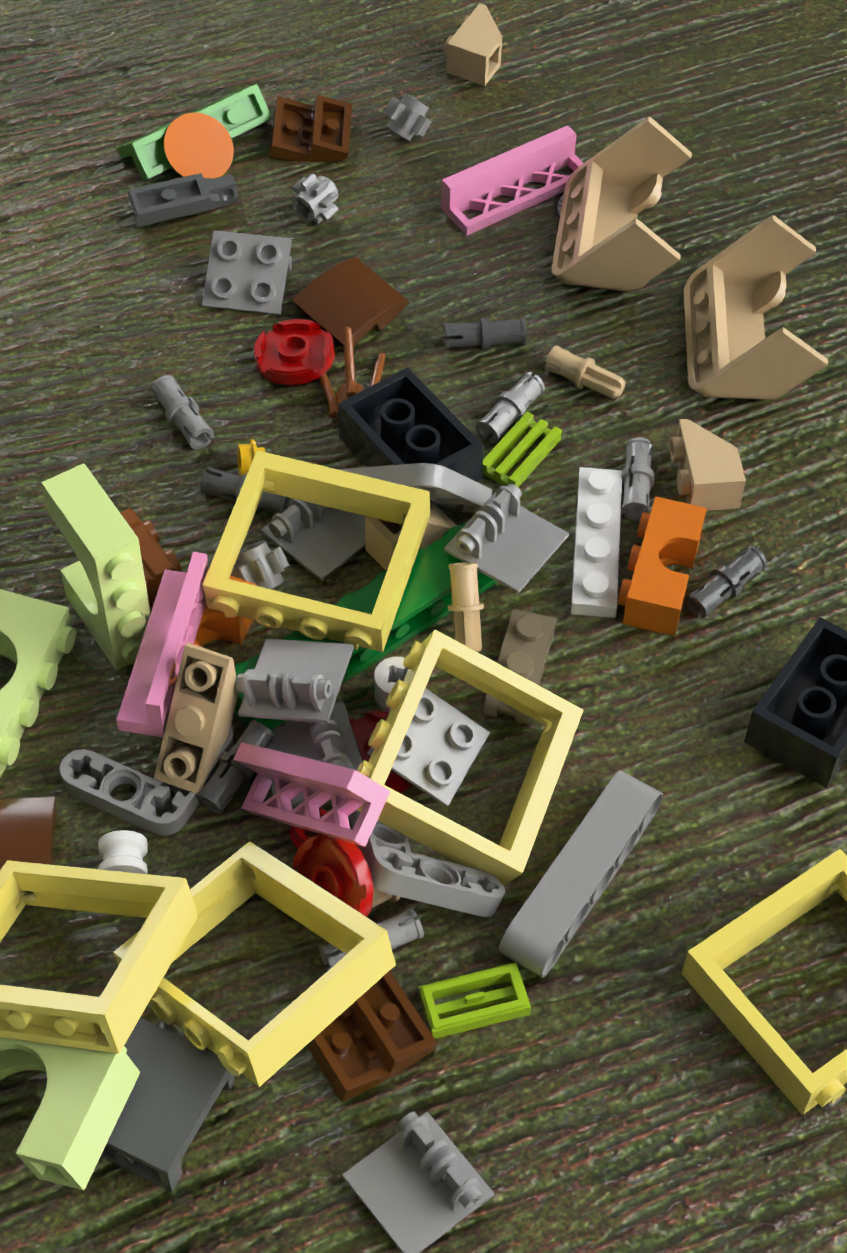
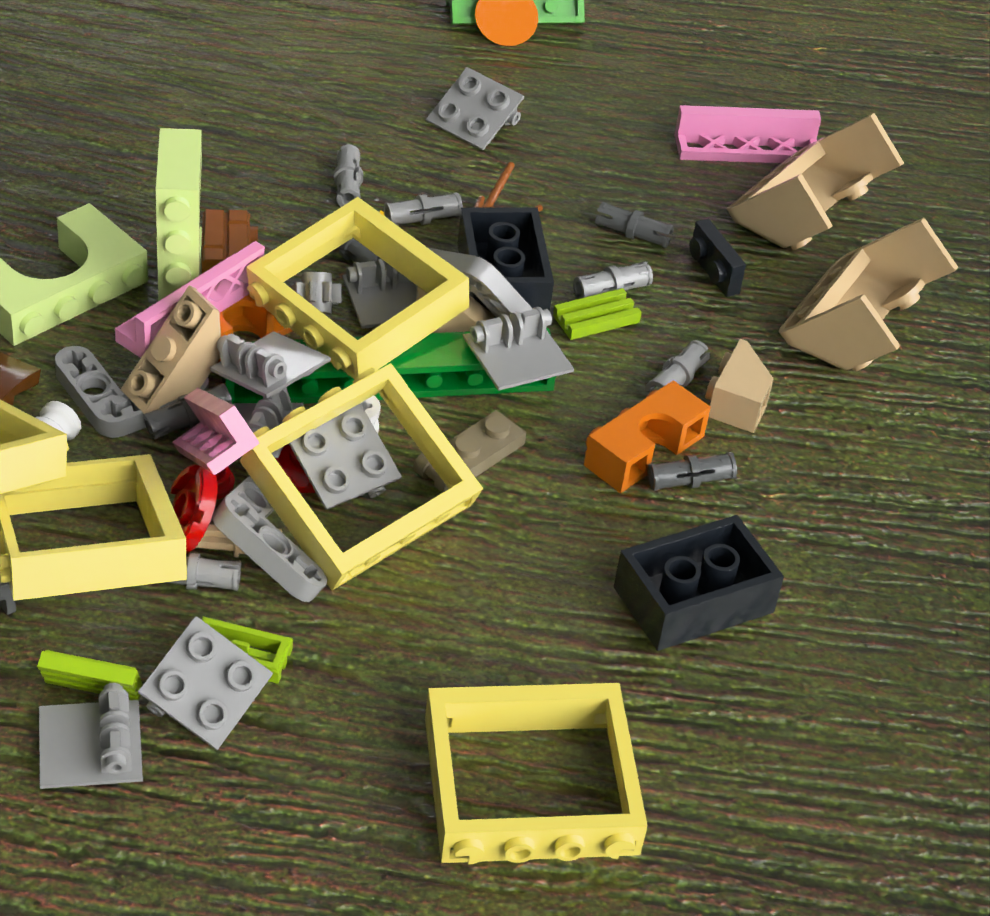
camera: 25 degrees right, 10 degrees down
dark grey hinge [127,173,238,227] -> none
red tile [253,319,335,385] -> none
reddish brown slope [268,95,352,162] -> none
light grey gear [292,173,339,224] -> none
reddish brown slope [292,257,409,348] -> none
reddish brown slope [307,971,438,1102] -> none
light grey gear [383,93,432,141] -> none
tan slope [443,3,502,86] -> none
tan axle [448,562,484,652] -> none
light grey beam [498,770,663,978] -> none
tan axle [545,345,626,399] -> none
white plate [571,467,622,618] -> none
none -> lime tile [37,650,143,700]
none -> light grey hinge [138,616,273,750]
none -> light grey pin [383,192,463,225]
none -> black plate [689,218,746,297]

